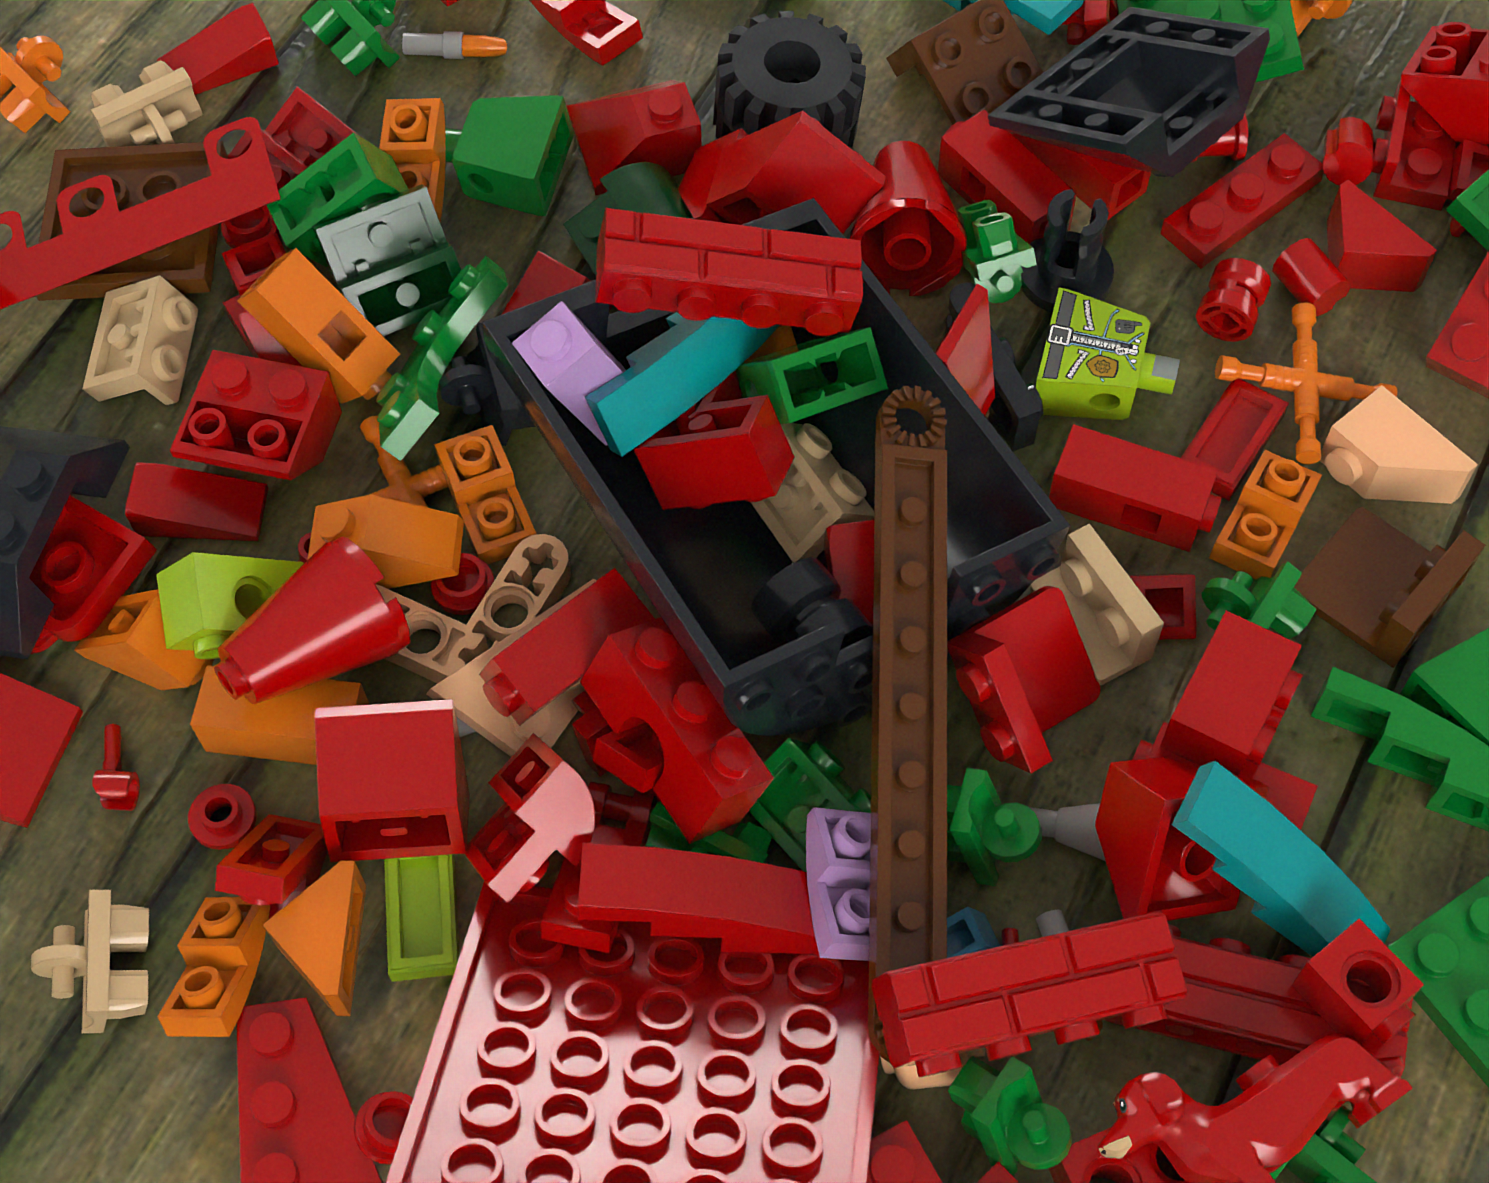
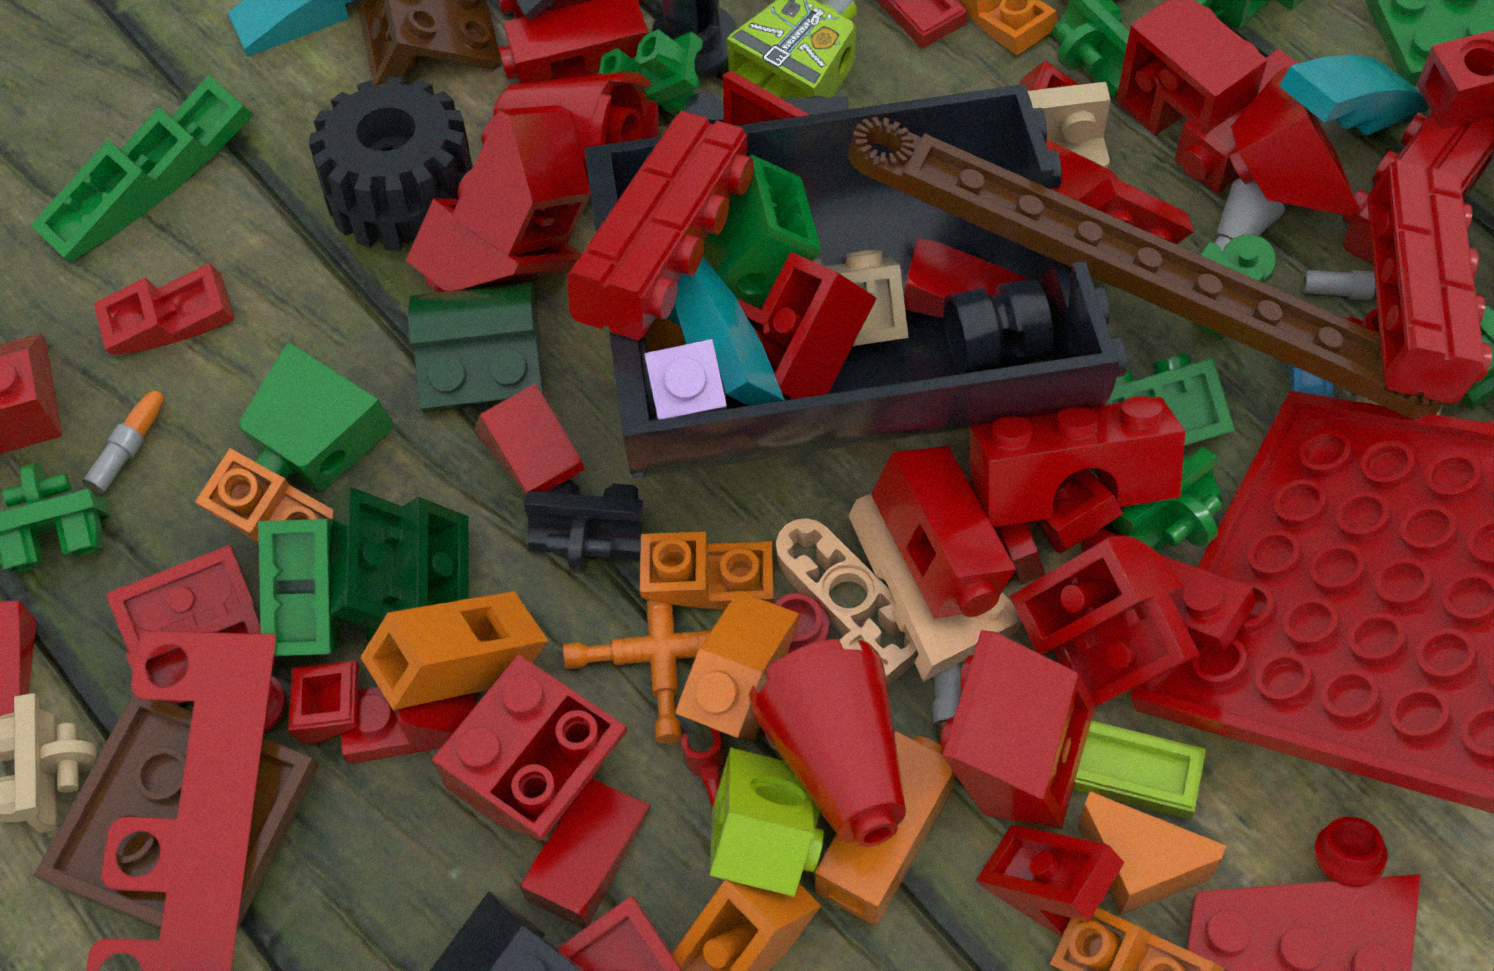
camera: 65 degrees left, 0 degrees up
tan bracket [82,275,198,405] -> none
red plate [188,784,257,850] -> none
green plate [376,255,508,461] -> none
red slope [566,80,702,196] -> none
red slope [578,843,819,954] -> none
lavender slope [806,807,871,961] -> none
red brick [1049,424,1222,552] -> none

